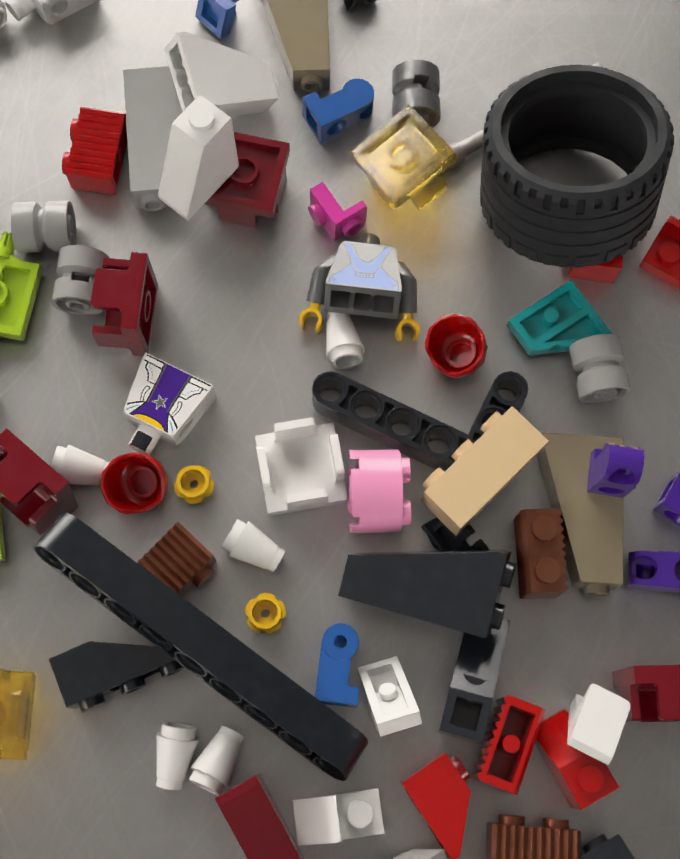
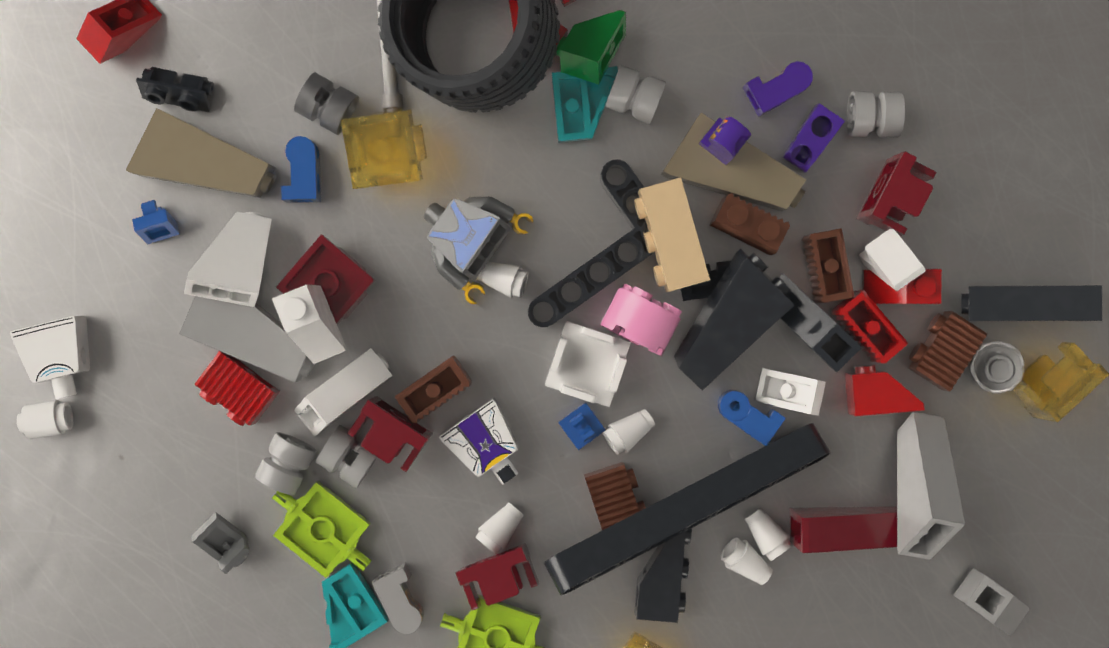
camera: 60 degrees left, 15 degrees up
red hair [100,452,168,515] -> none
yellow plate [174,465,214,504] -> none
yellow plate [245,593,286,634] -> none
white slope [292,788,385,846] -> none
dark pink bracket [308,182,367,241] -> none
red hair [425,313,488,379] -> none
none -> white slope [294,348,392,437]
none -> copper brick [394,356,472,423]
none -> green slope [557,10,626,85]
none -> blue tile [558,402,606,450]
none -> copper brick [801,228,855,303]

